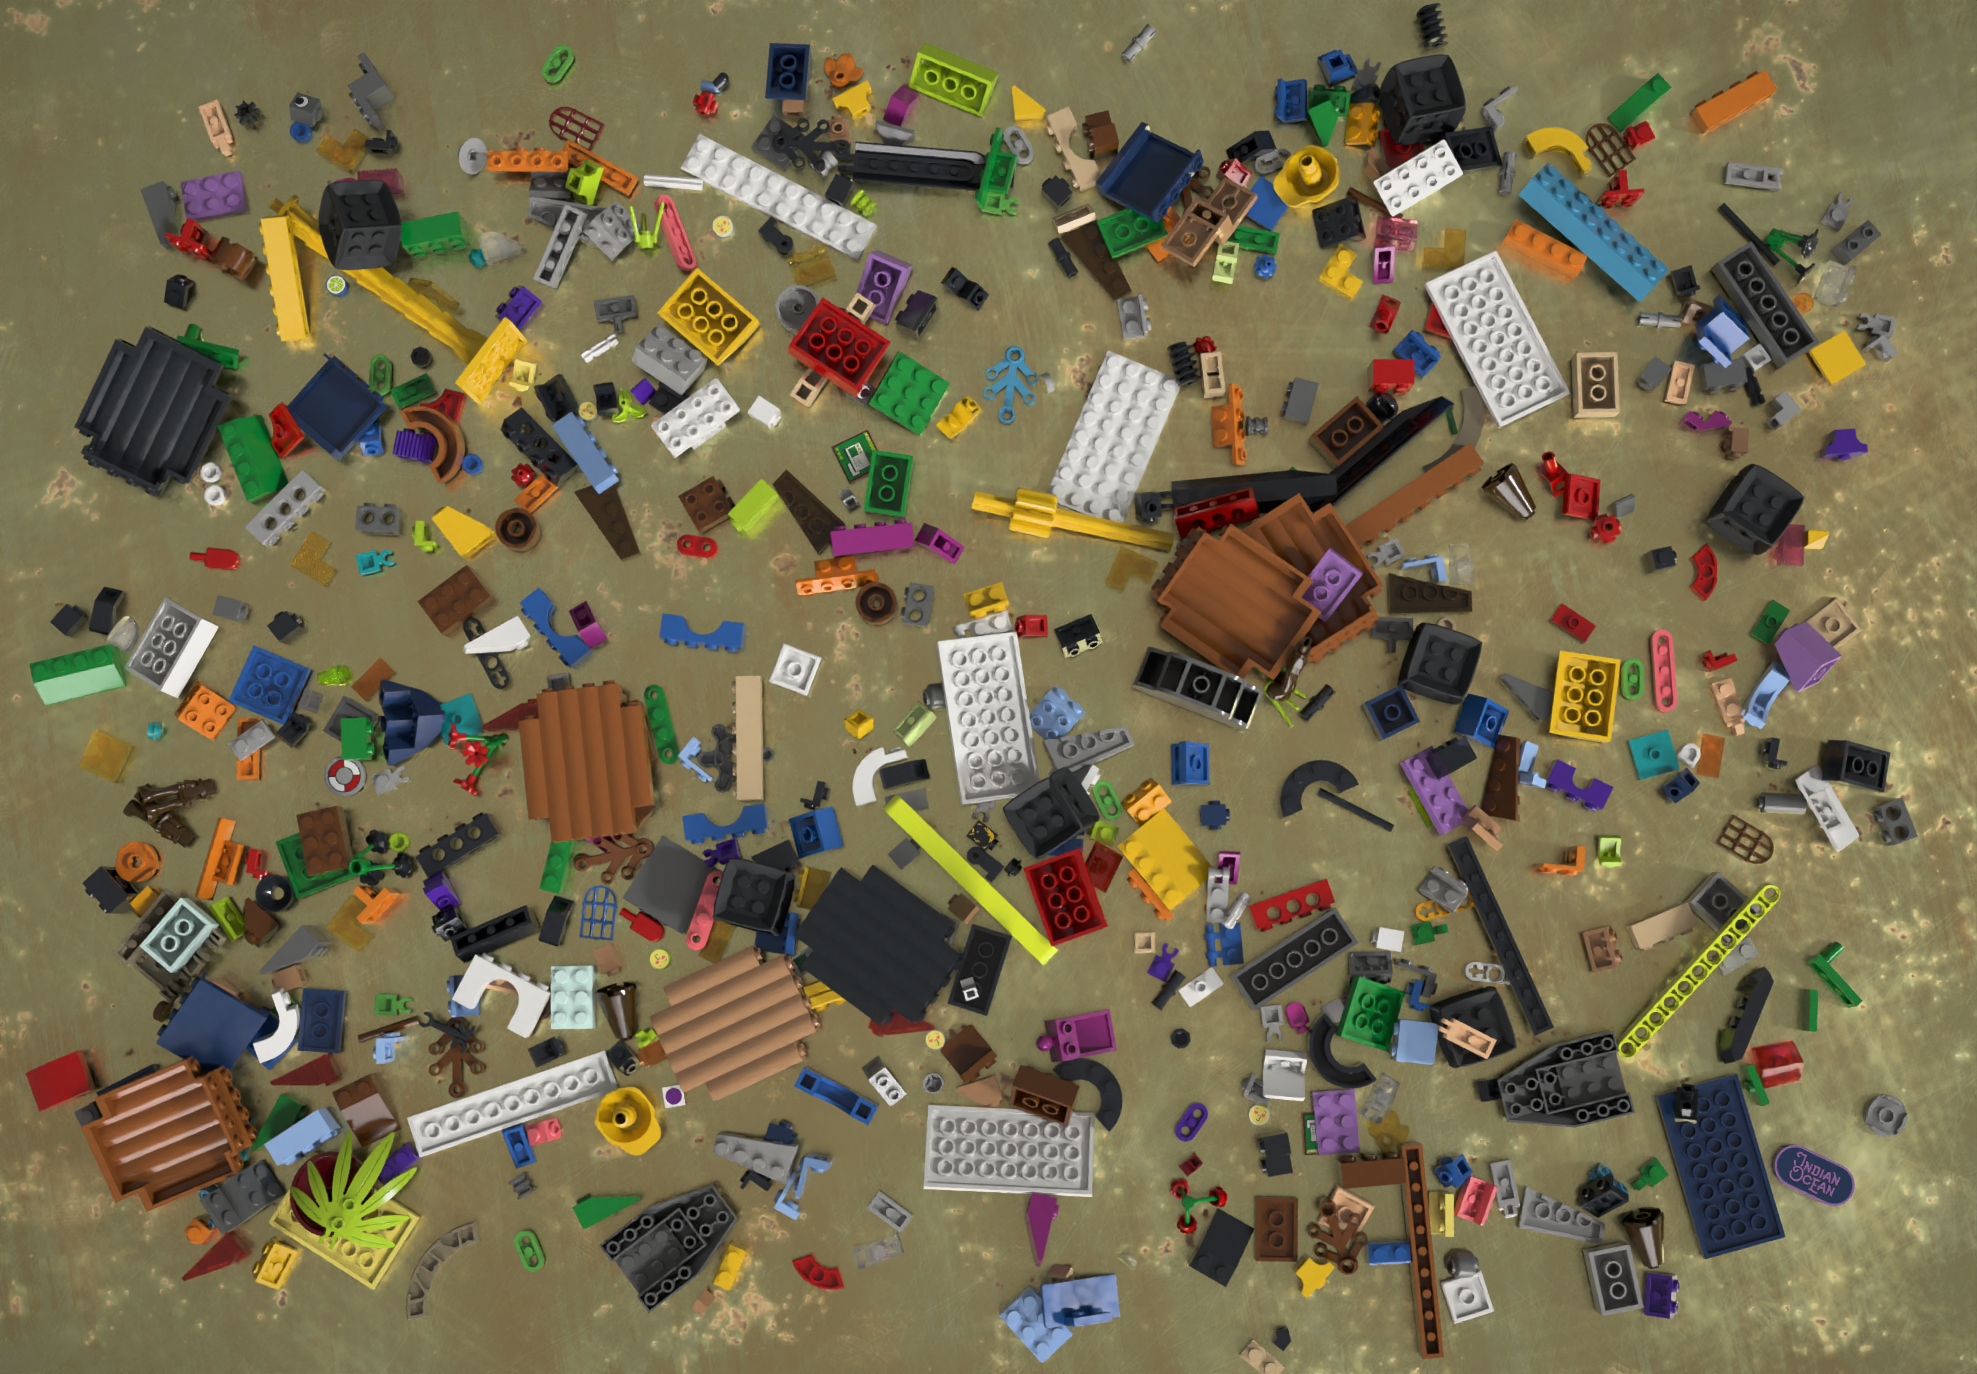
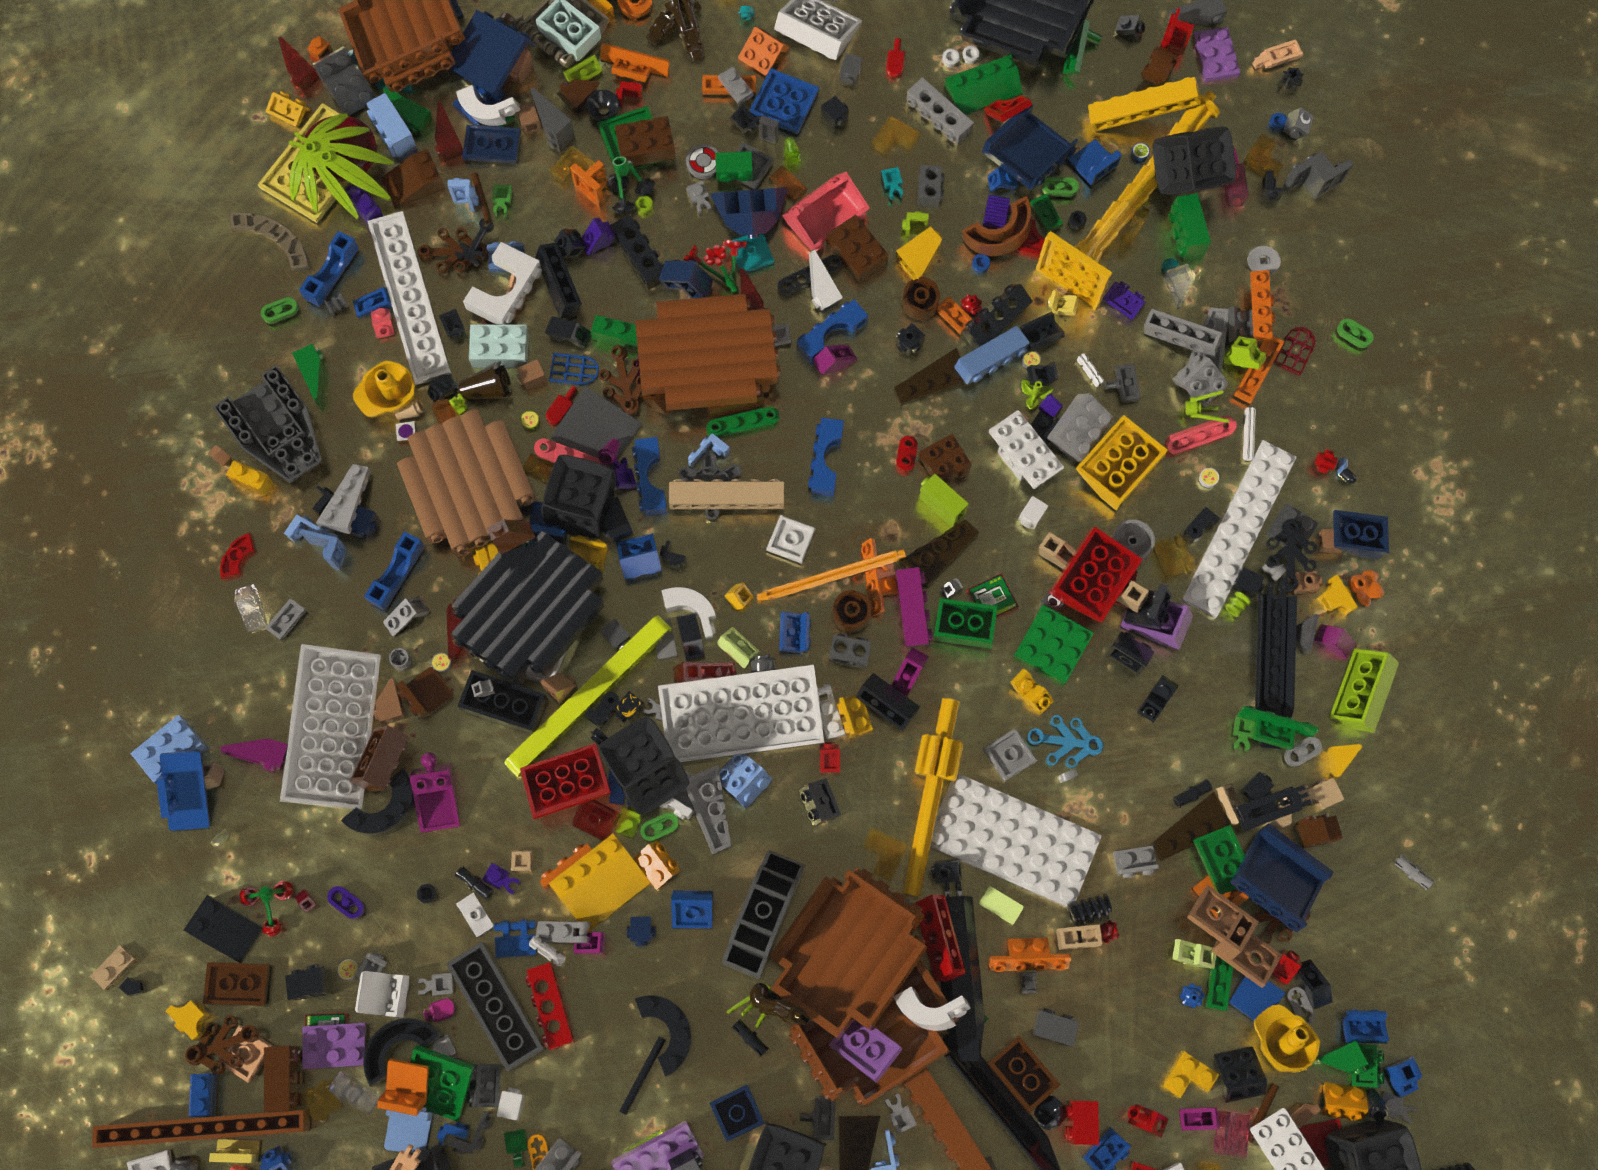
camera: 85 degrees right, 10 degrees down
none -> blue arch [299,231,359,307]
none -> orange bracket [377,1059,429,1116]
none -> tan cone [394,399,424,421]
none -> reddish brown slope [487,519,535,555]
none -> magenta cone [598,438,620,465]
none -> dark blue brick [659,259,713,299]
none -> clear red slope [673,662,736,683]
none -> light orange piece [757,549,906,602]
none -> blue bracket [779,611,811,653]
none -> coral windscreen [781,172,870,251]
none -> black brick [856,673,920,731]
none -> white arch [894,987,971,1031]
none -> black brick [896,323,925,356]
none -> yellowish green slope [978,886,1024,925]
none -> light grey tile [983,728,1038,782]
none -> blue bracket [1069,139,1122,186]
none -> black bracket [1124,584,1172,630]
none -> black hinge [1235,784,1313,831]

